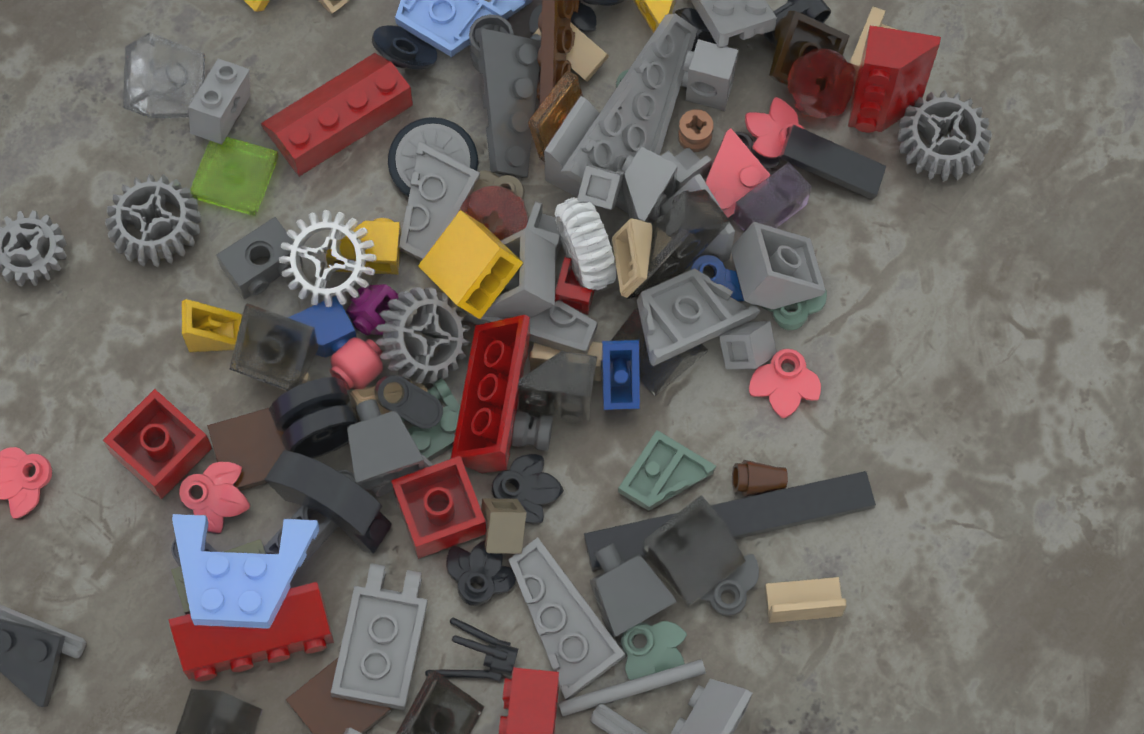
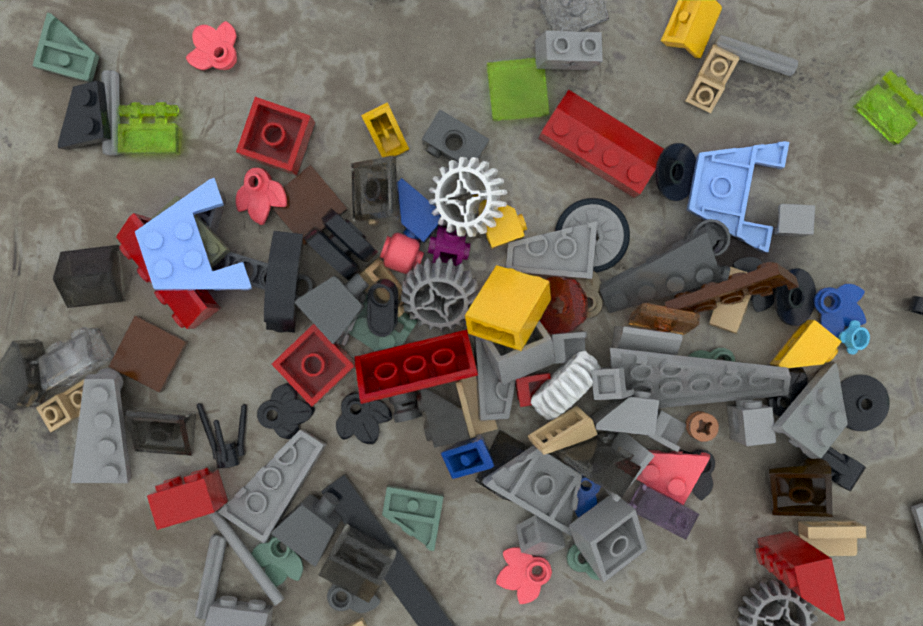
camera: 70 degrees right, 20 degrees up
light grey gear [105,174,201,267] -> none
light grey tile [331,563,427,710] -> none
dark tan panel [481,498,527,554] -> none
reddish brown cone [732,460,788,496] -> none
coral plate [745,97,804,158] -> none
black tile [780,125,886,200] -> none
clear red plate [788,49,856,118] -> none
none -> clear neon green plate [118,102,179,154]

